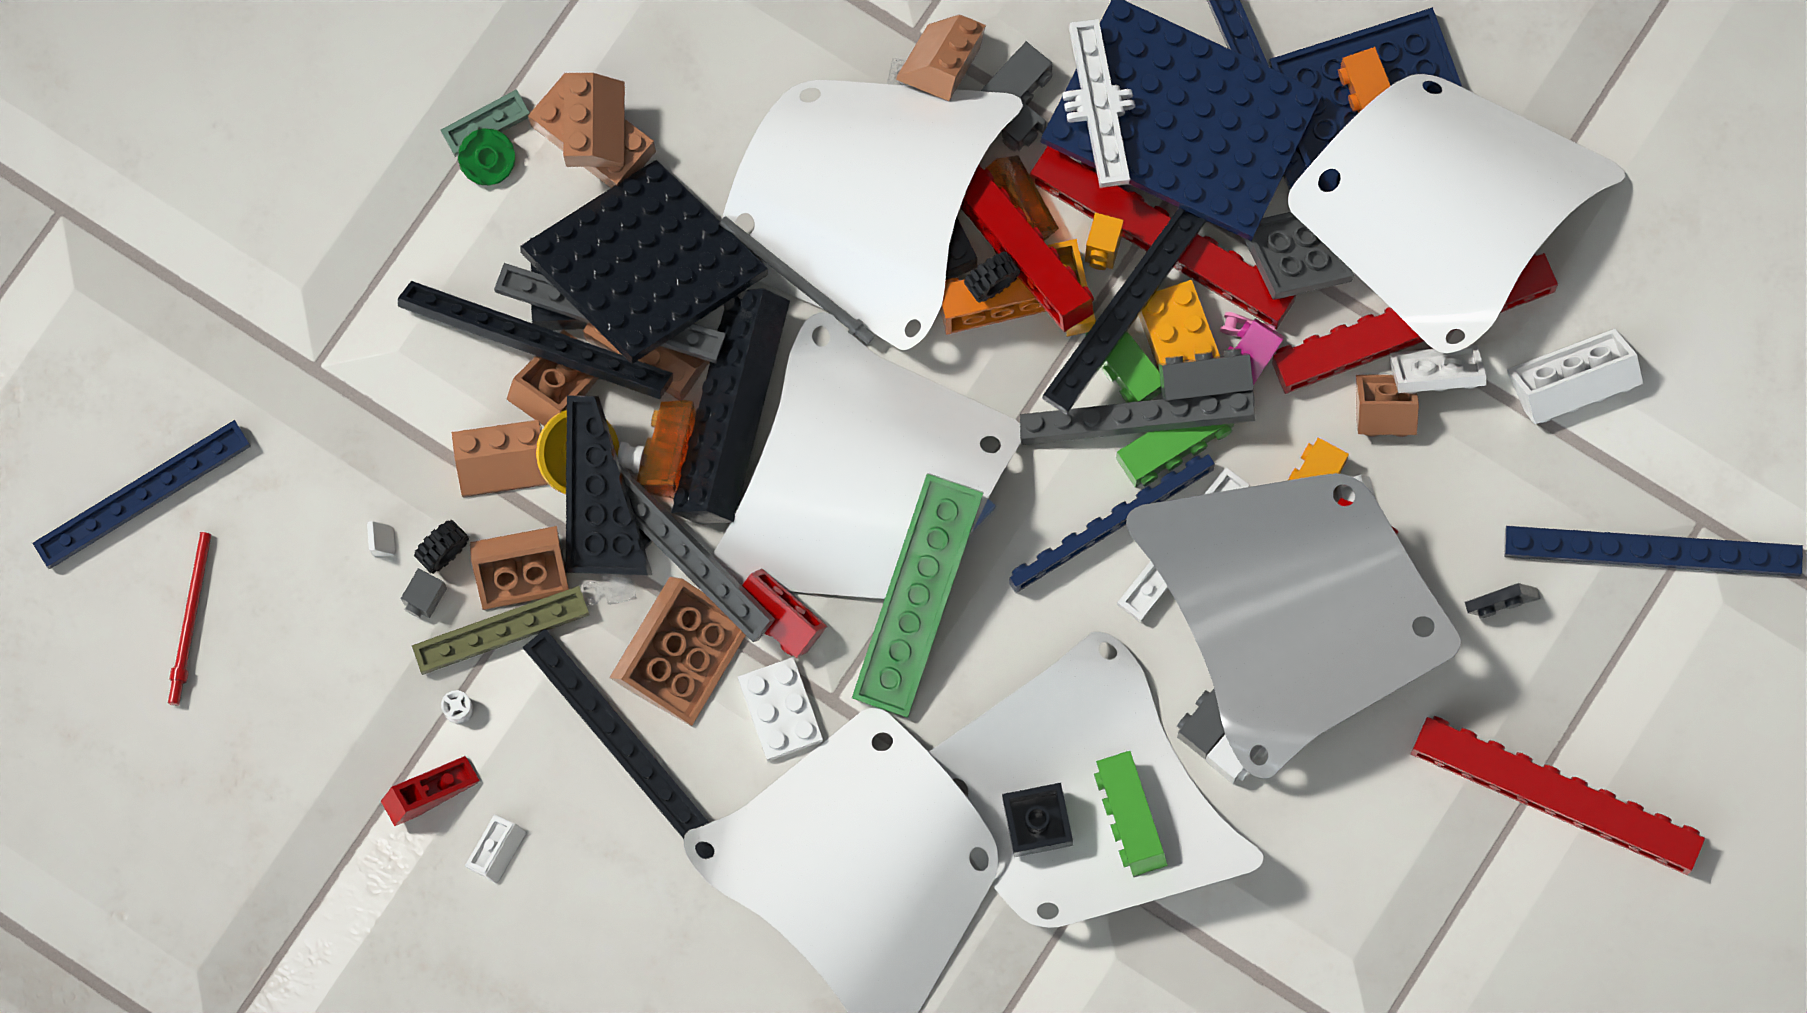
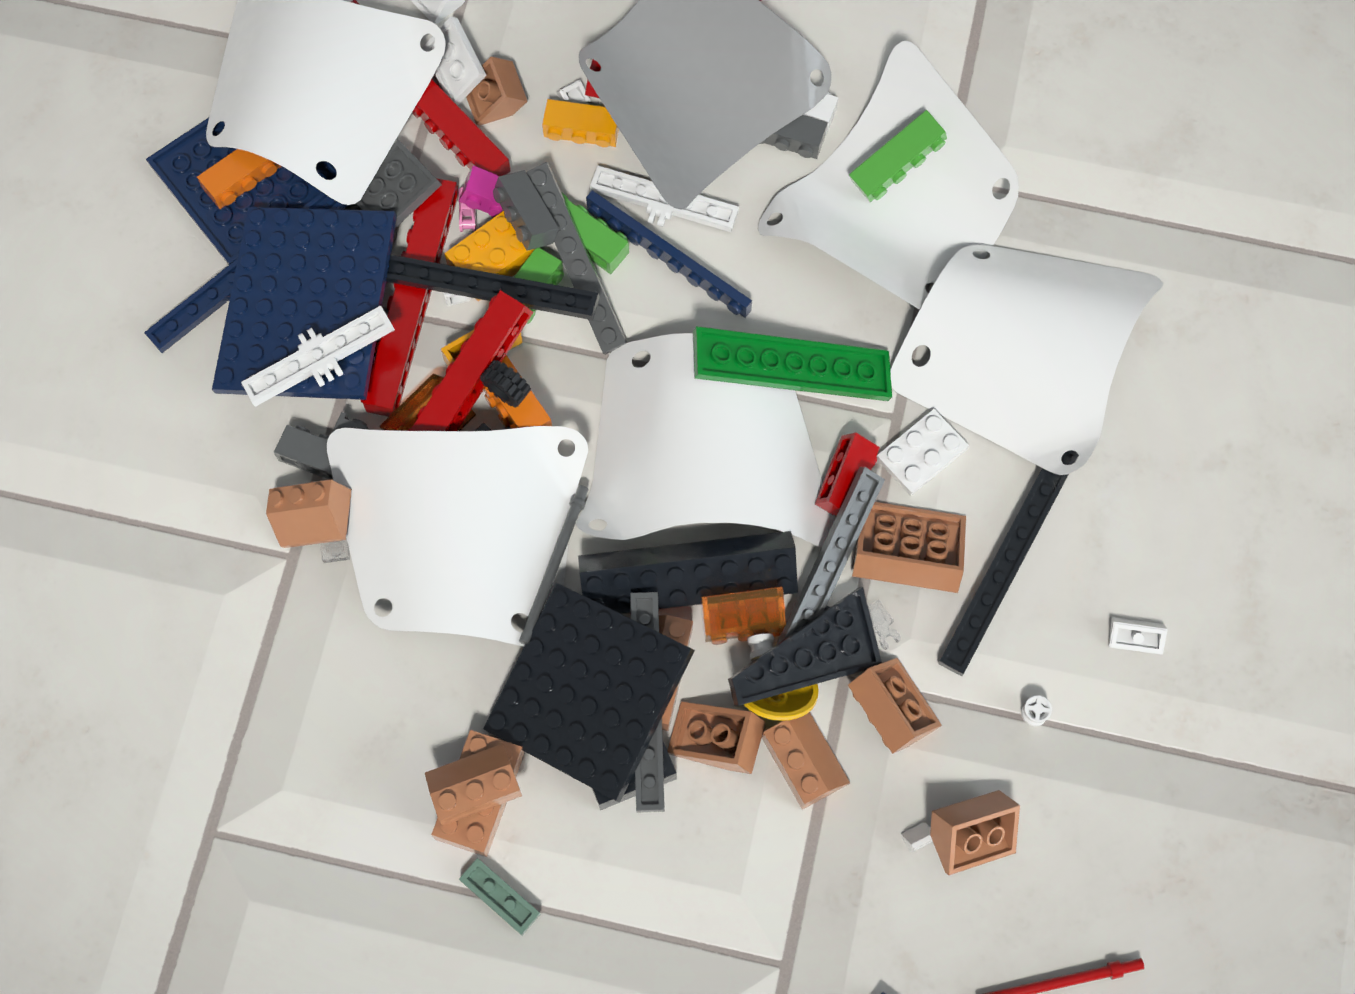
camera: 115 degrees left, 5 degrees down
red slope [381,756,480,826] -> none
black plate [398,281,673,400] -> none
dark grey brick [400,568,447,618] -> none
olive plate [411,586,590,675] -> none
black tyre [414,520,469,574] -> none
green tile [457,128,515,186] -> none
black brick [1002,782,1073,858] -> none
light orange brick [1085,213,1124,270] -> none
none -> nougat slope [930,790,1020,875]

